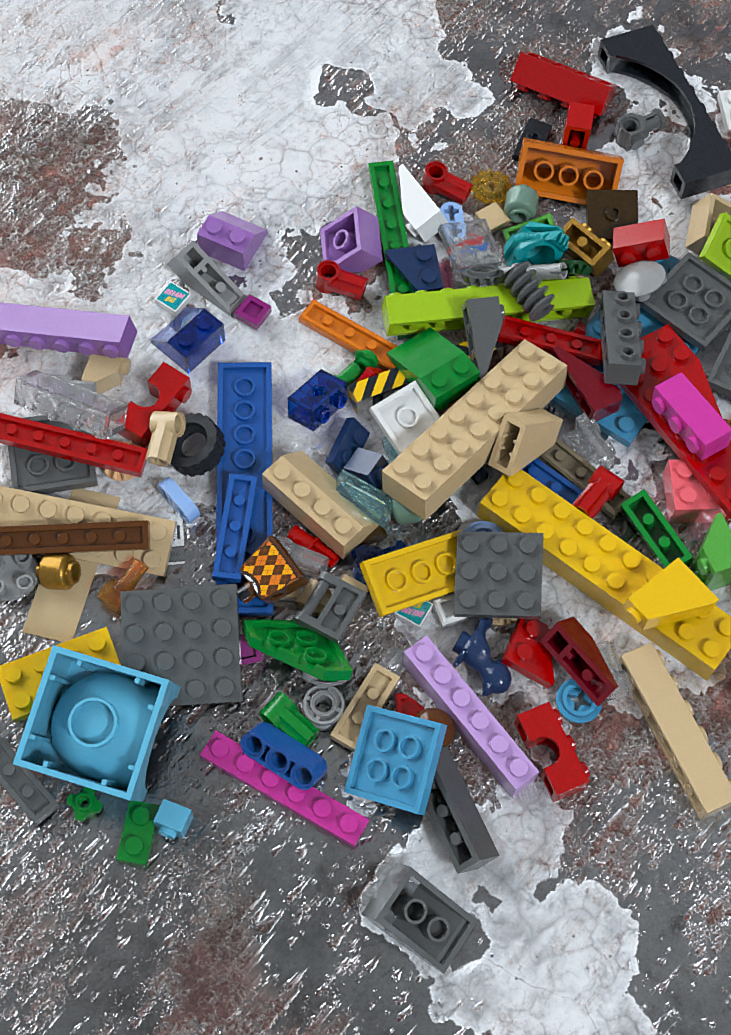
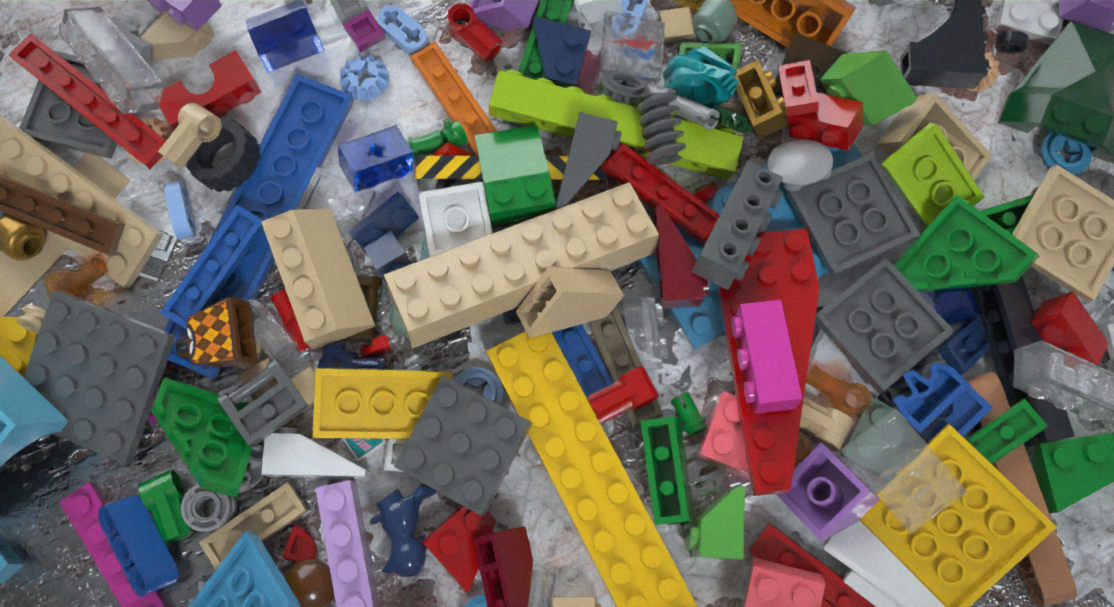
camera: 25 degrees right, 10 degrees up
clear light blue wing [336,469,391,529] -> none
yellow slope [623,558,719,630] -> none
none -> tan bush [17,305,46,334]
none -> white slope [261,427,371,479]
none -> light blue gear [340,54,389,101]
none -> red tile [359,335,394,361]
none -> light blue beam [377,5,428,55]
none -> green pin [670,392,707,437]
none -> plate [778,60,819,117]
none -> bright green slope [820,50,918,126]

